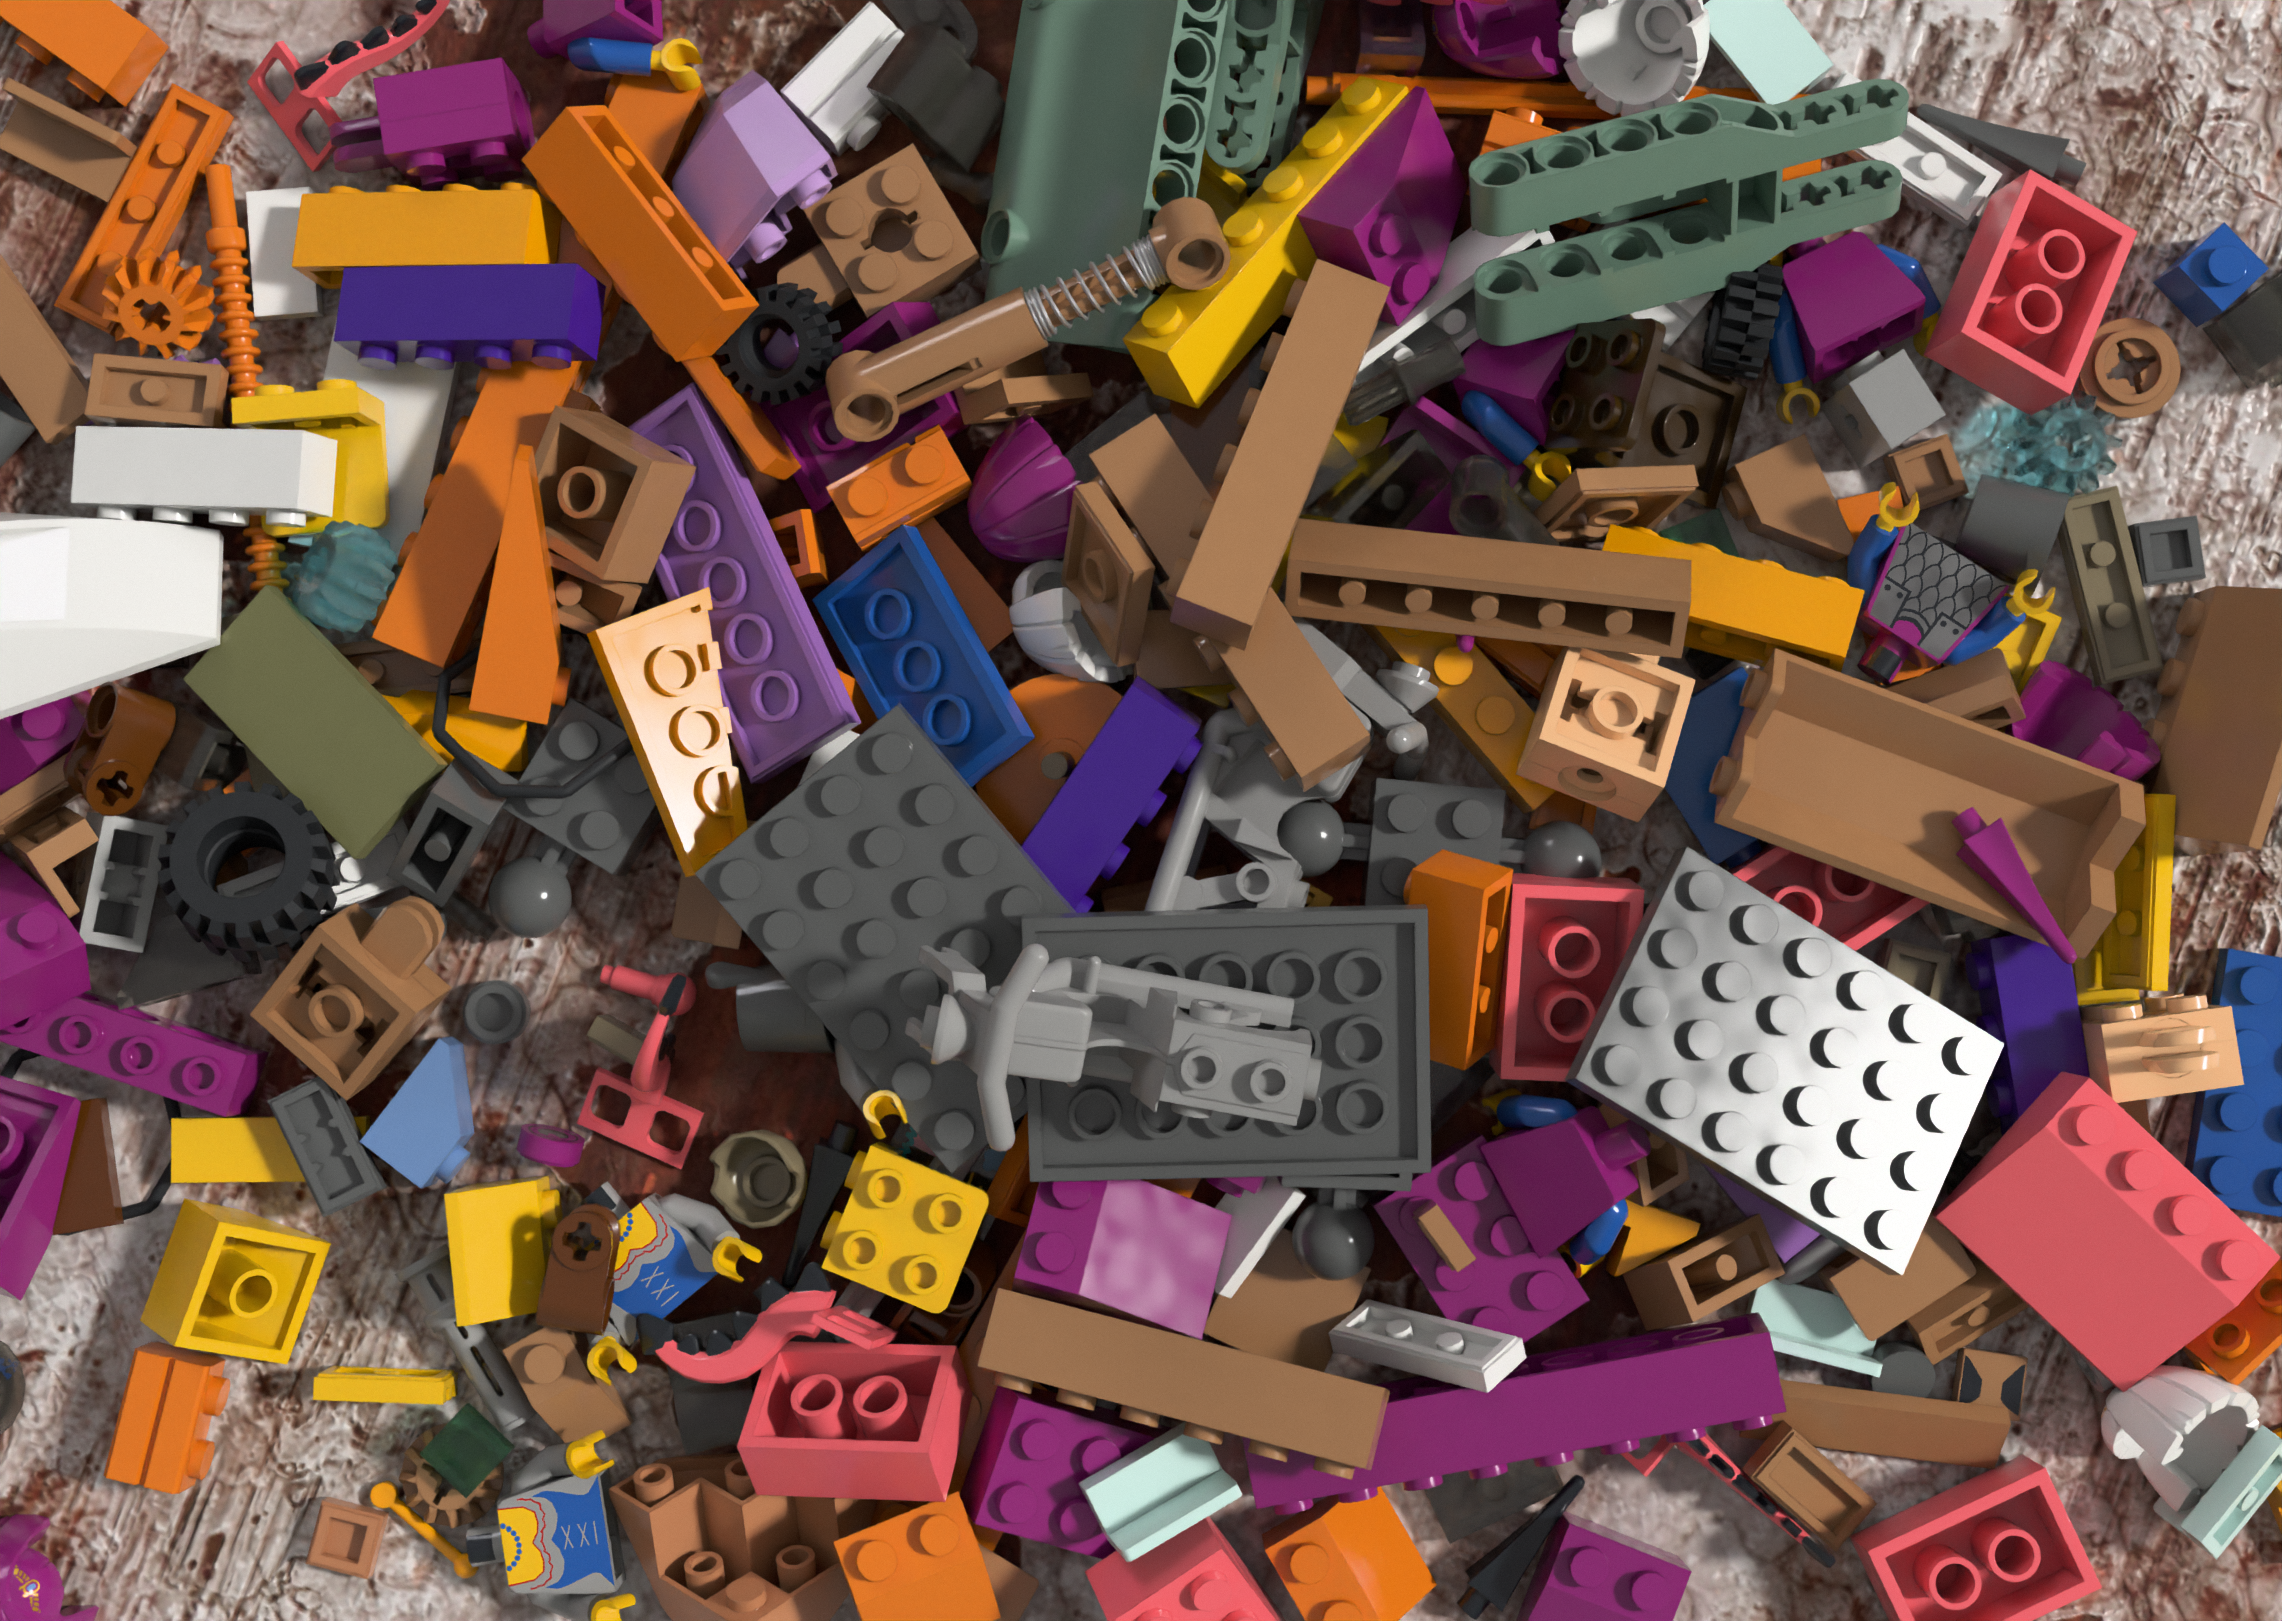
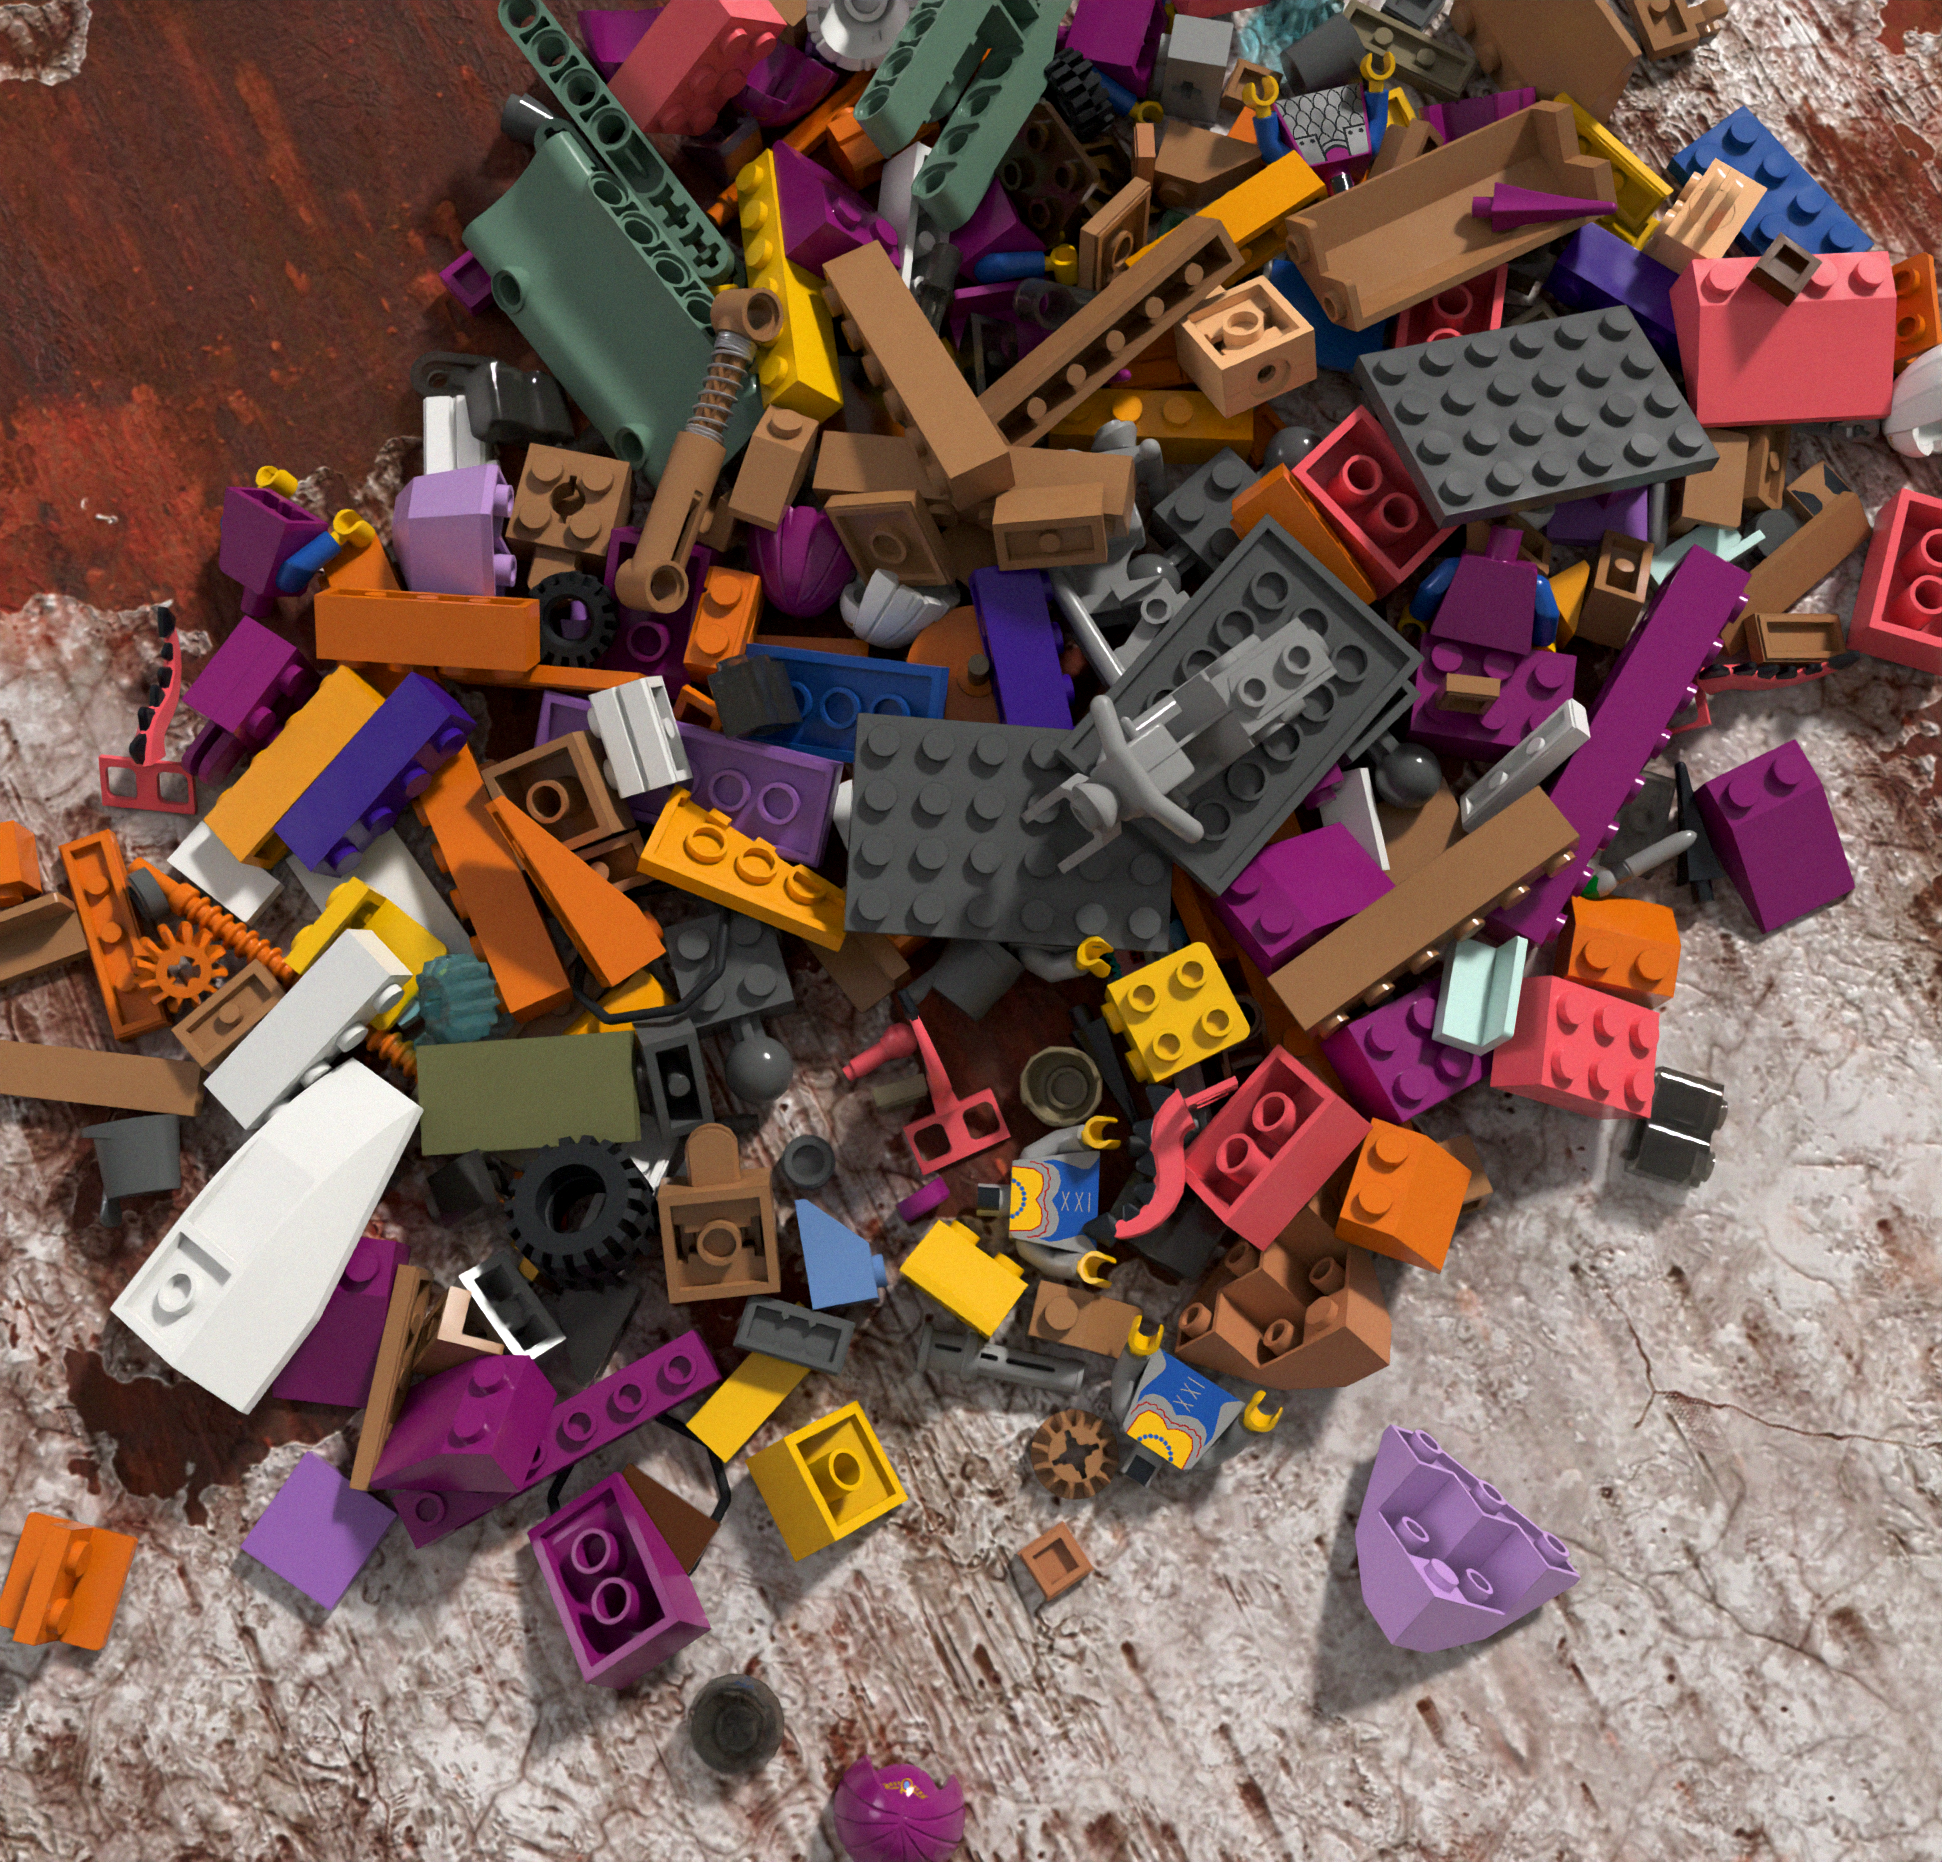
camera: 50 degrees left, 10 degrees down
reddish brown piece [63,681,176,816] -> none
orange brick [103,1342,230,1494] -> none
yellow tile [313,1366,458,1405] -> none
light orange hinge [370,1481,479,1579] -> none
clear green tile [419,1403,515,1498] -> none
reddish brown piece [536,1203,621,1336] -> none
none -> dark grey tile [124,867,170,922]
none -> white brick [587,675,693,799]
none -> clear smoke brick [706,654,803,740]
none -> medium nougat slope [726,404,819,532]
none -> medium nougat panel [992,482,1108,571]
none -> nougat tile [1130,123,1156,197]
none -> light grey piece [1580,830,1697,899]
none -> reddish brown tile [1746,232,1823,307]

